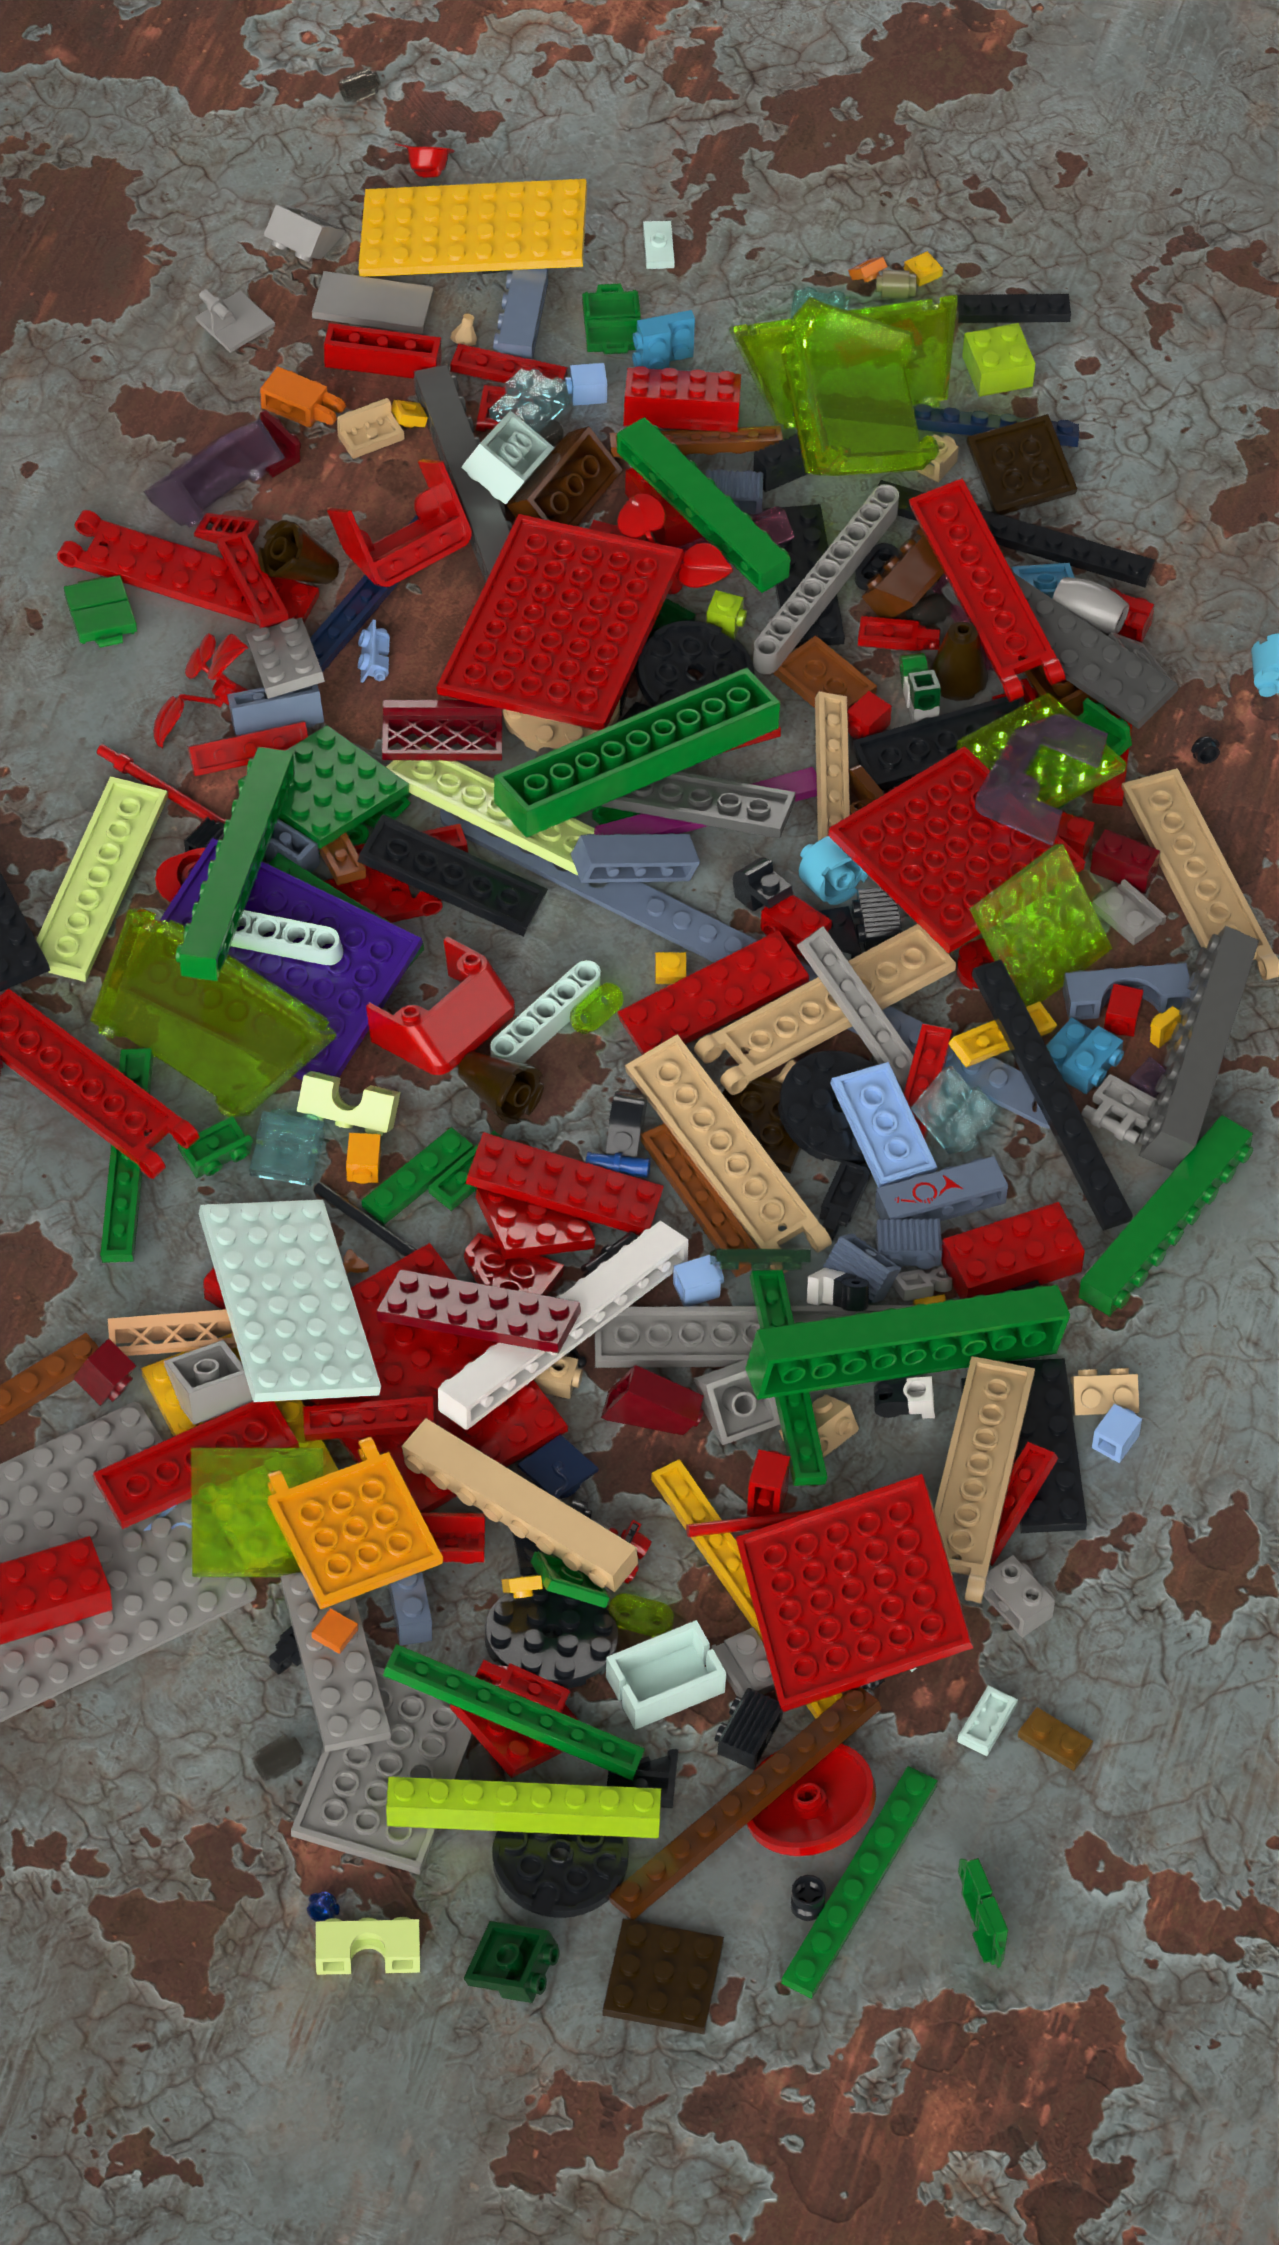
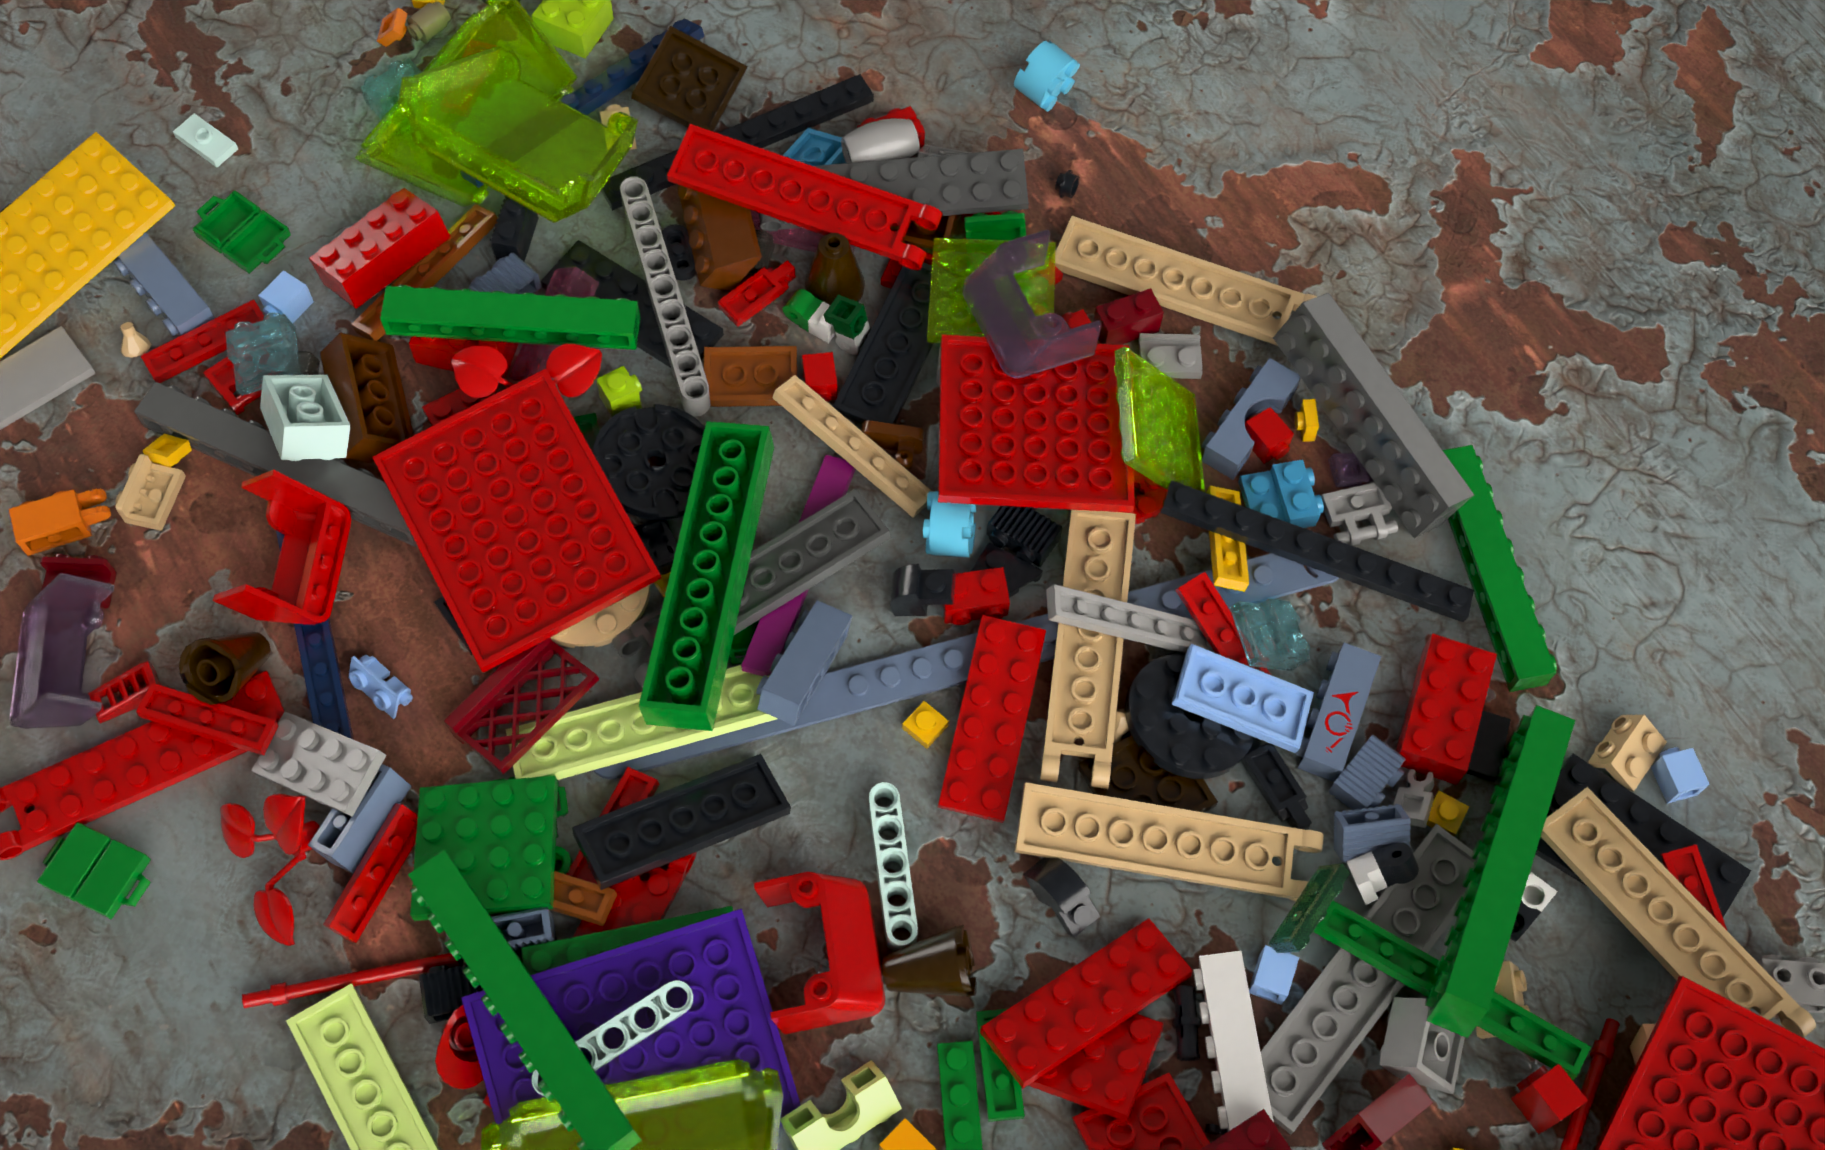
camera: 50 degrees left, 10 degrees up
red brick [324,323,441,379] -> none
clear neon green plate [570,983,624,1034] -> none
blue pin [586,1152,651,1178] -> none
dark azure plate [632,310,695,370] -> none
dark orange plate [640,1123,764,1277] -> none

